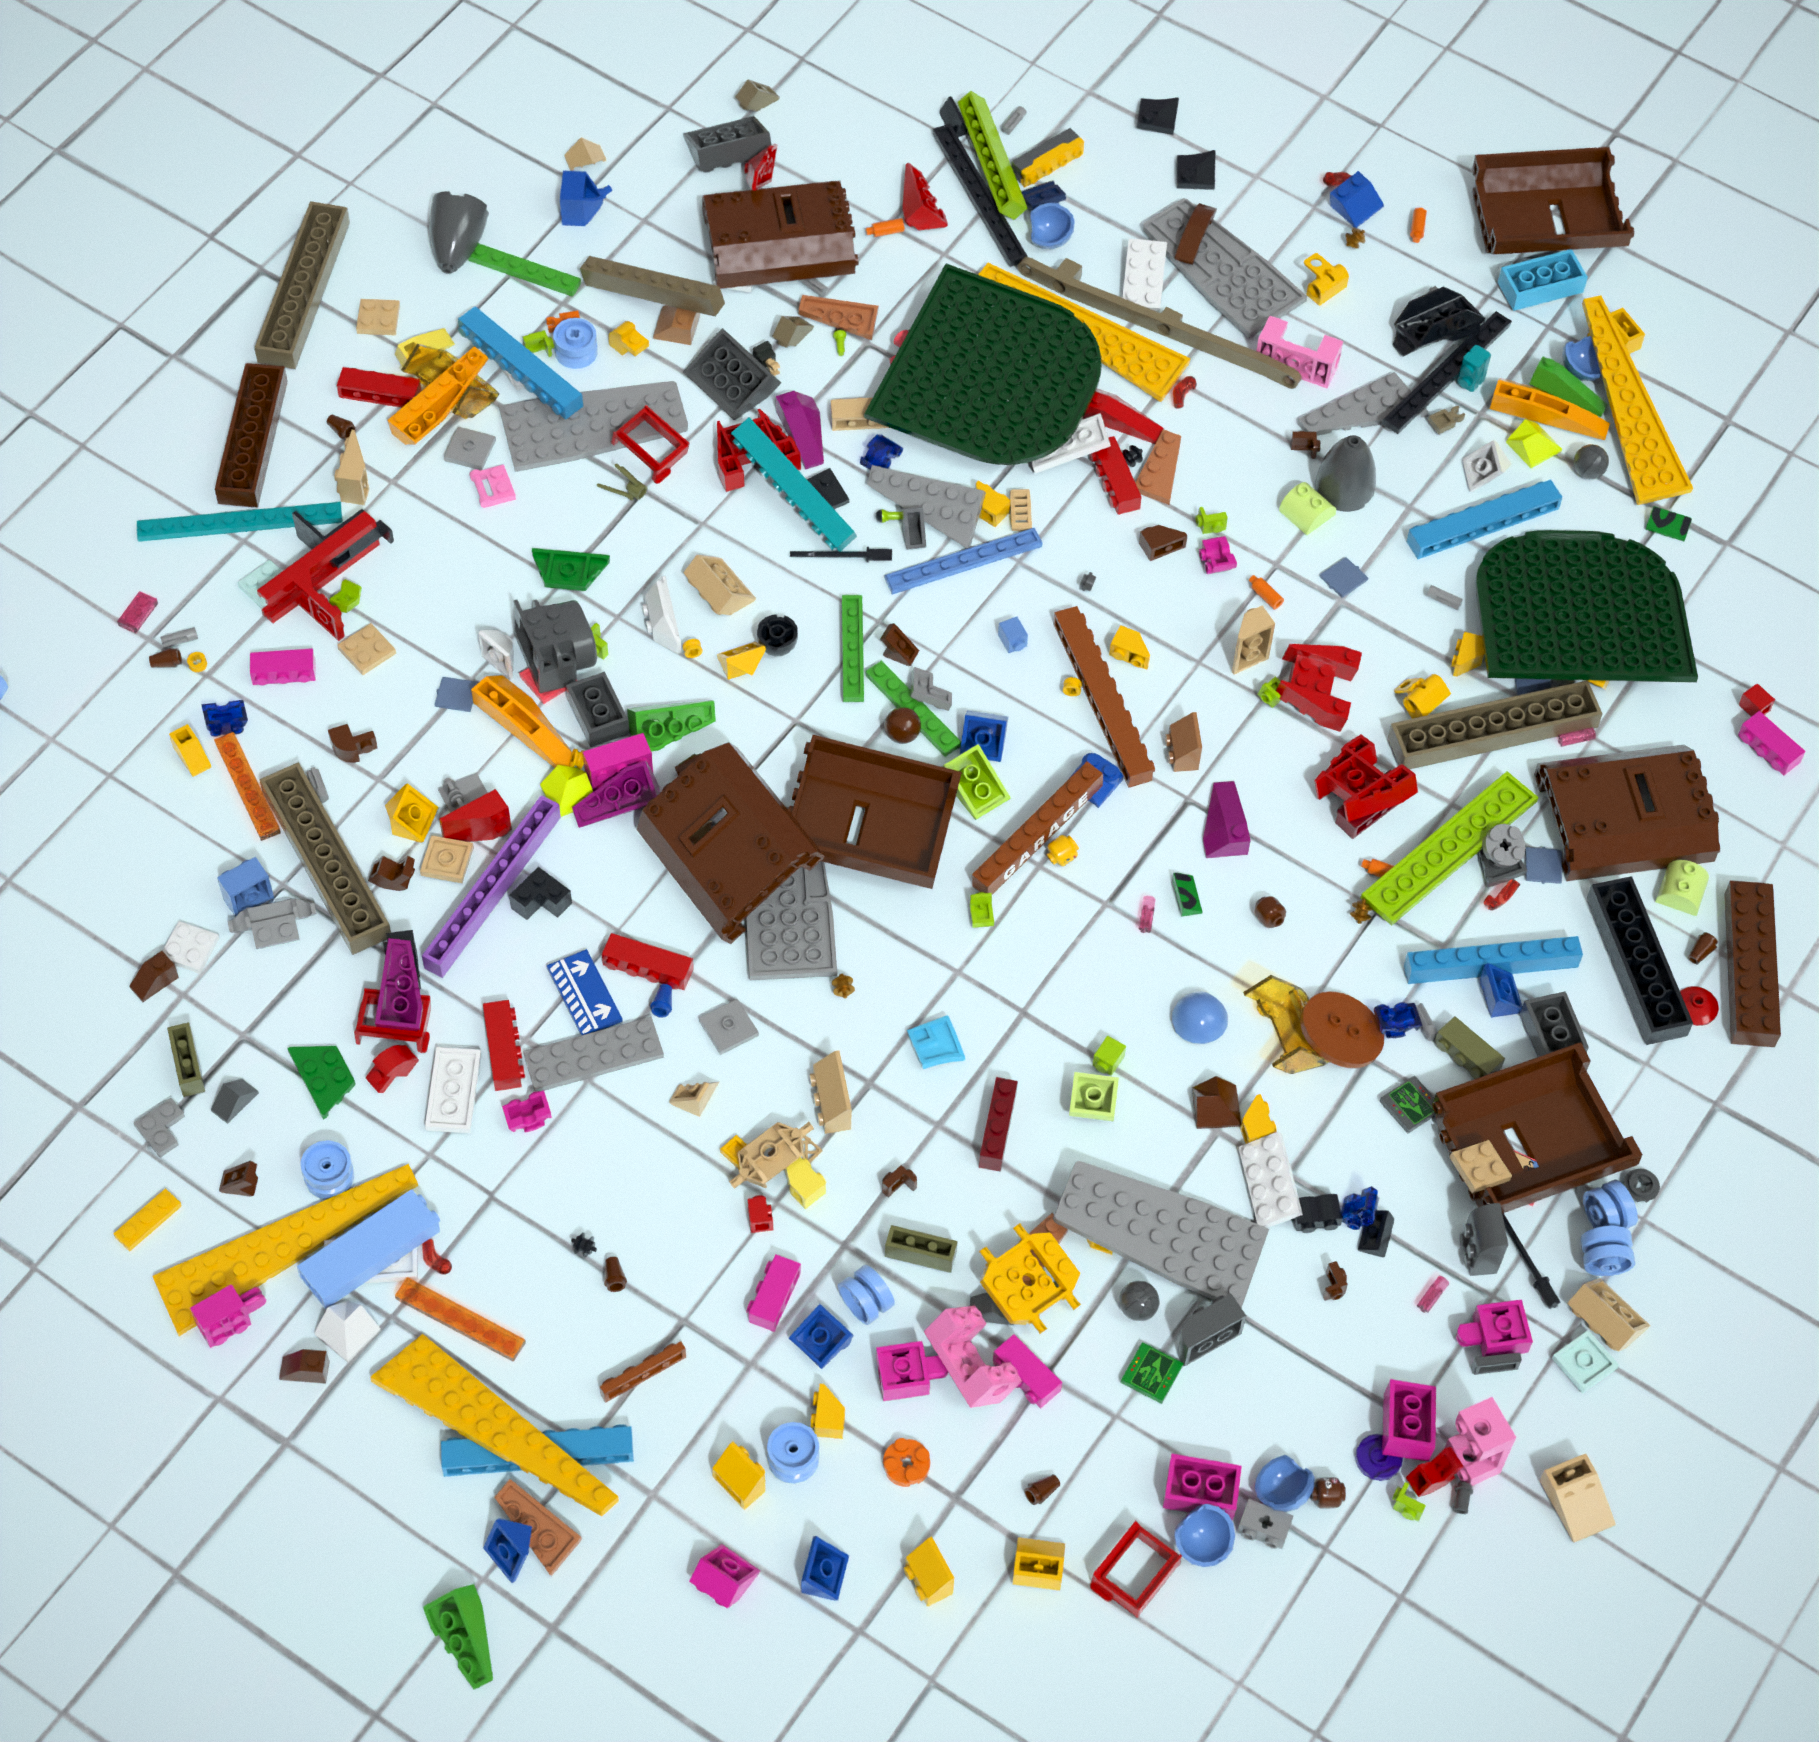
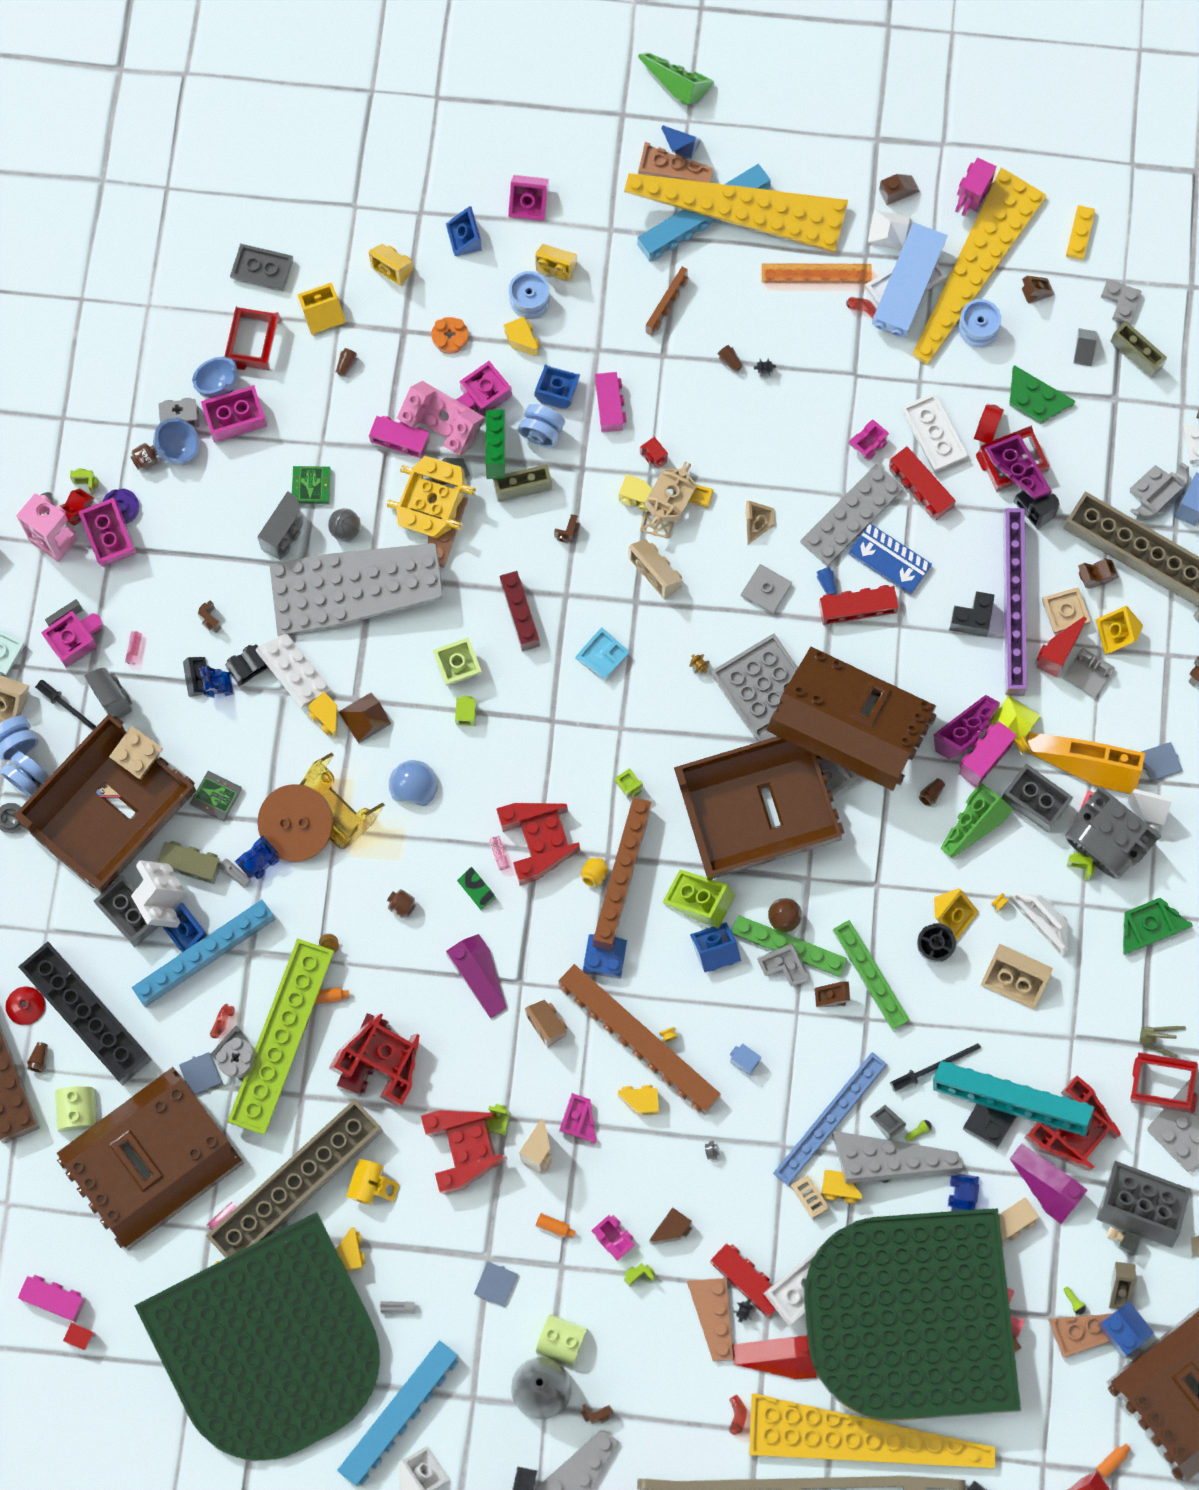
camera: 155 degrees right, 15 degrees up
none -> white bracket [131,860,185,928]
none -> dark grey plate [230,243,294,291]
none -> green brick [485,409,506,479]
none -> red wedge [496,803,580,886]
none -> dark pink wing [559,1093,597,1144]
none -> blue slope [1097,1301,1155,1358]

